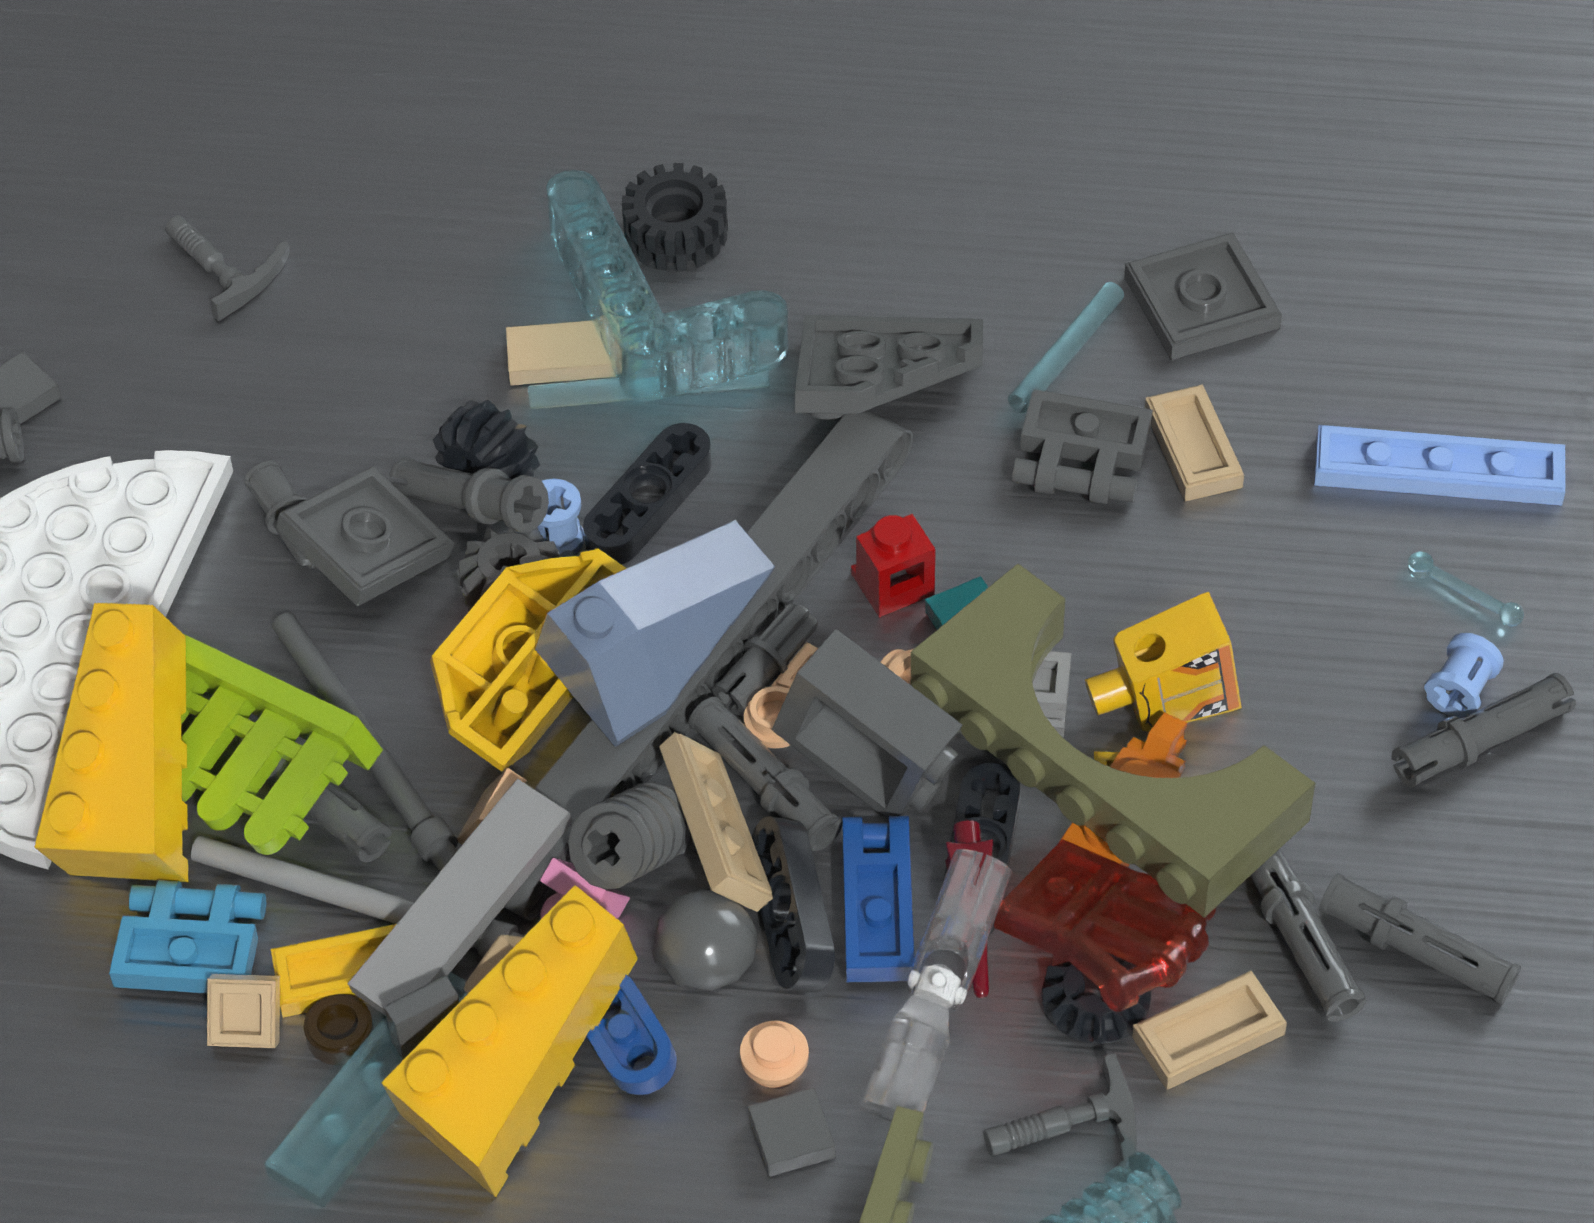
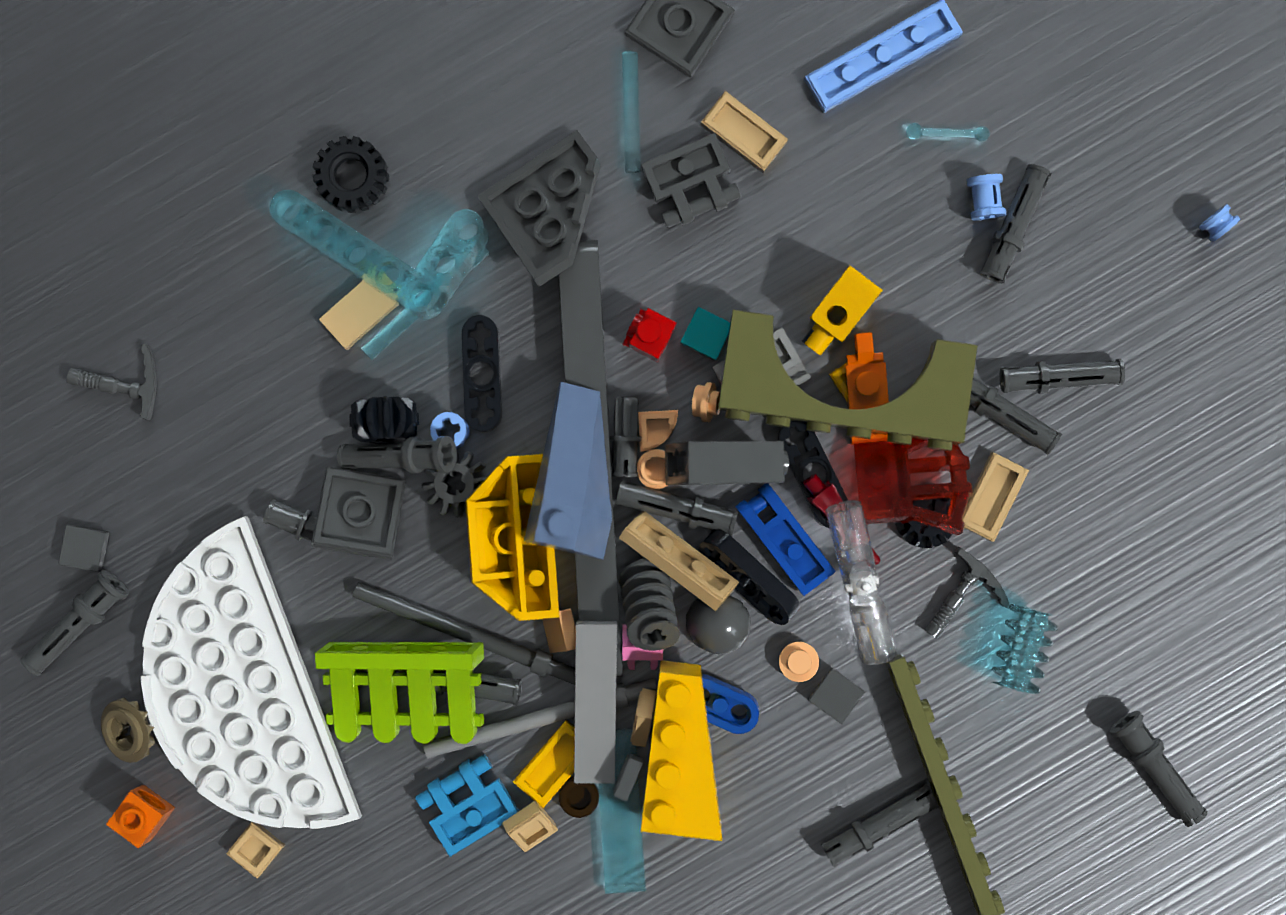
camera: 35 degrees left, 35 degrees up
yellow wedge [34,603,188,882] -> none

